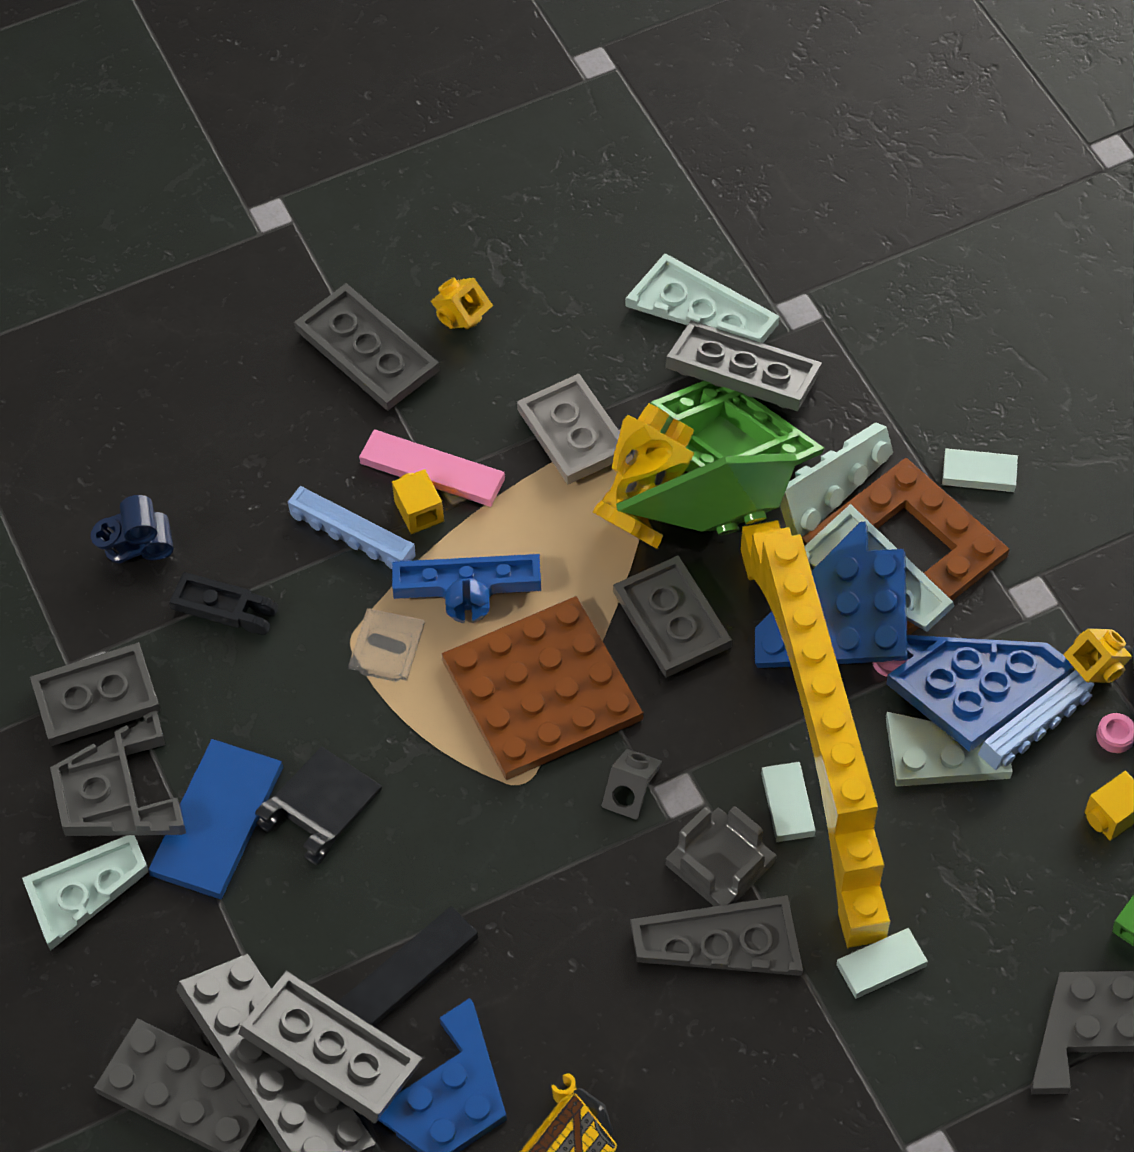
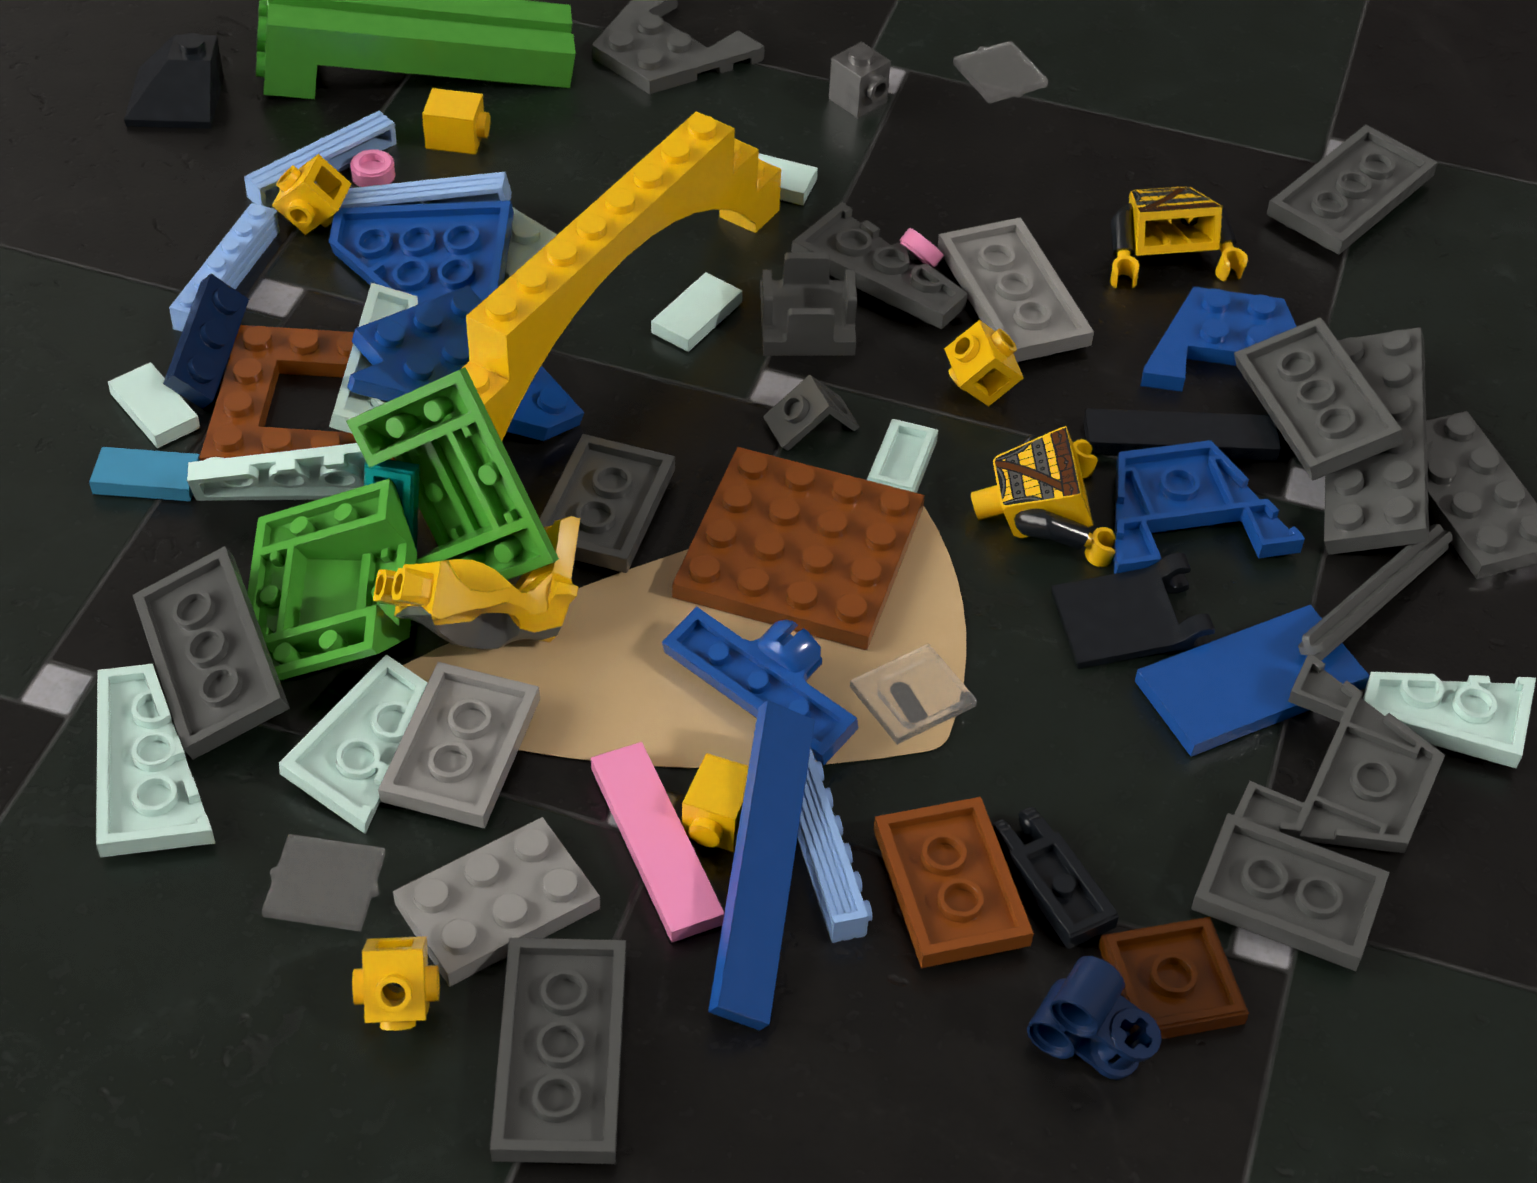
camera: 140 degrees left, 10 degrees down
none -> dark azure tile [89,447,200,501]
none -> dark blue plate [163,274,249,409]
none -> light blue piece [169,203,280,331]
none -> clear piece [262,834,385,932]
none -> light aqua wing [279,655,428,834]
none -> light grey plate [393,817,600,987]
none -> blue tile [708,700,815,1030]
none -> flat silver brick [829,42,891,118]
none -> light aqua tile [867,419,938,493]
none -> dark orange plate [873,797,1034,968]
none -> bright pink tile [900,228,944,268]
none -> light grey plate [937,217,1094,362]
none -> yellow brick [944,320,1024,407]
none -> torso [971,426,1116,567]
none -> reddish brown tile [1099,917,1249,1039]
none -> blue wing [1113,440,1305,574]
none -> dark grey axle [1298,524,1453,661]

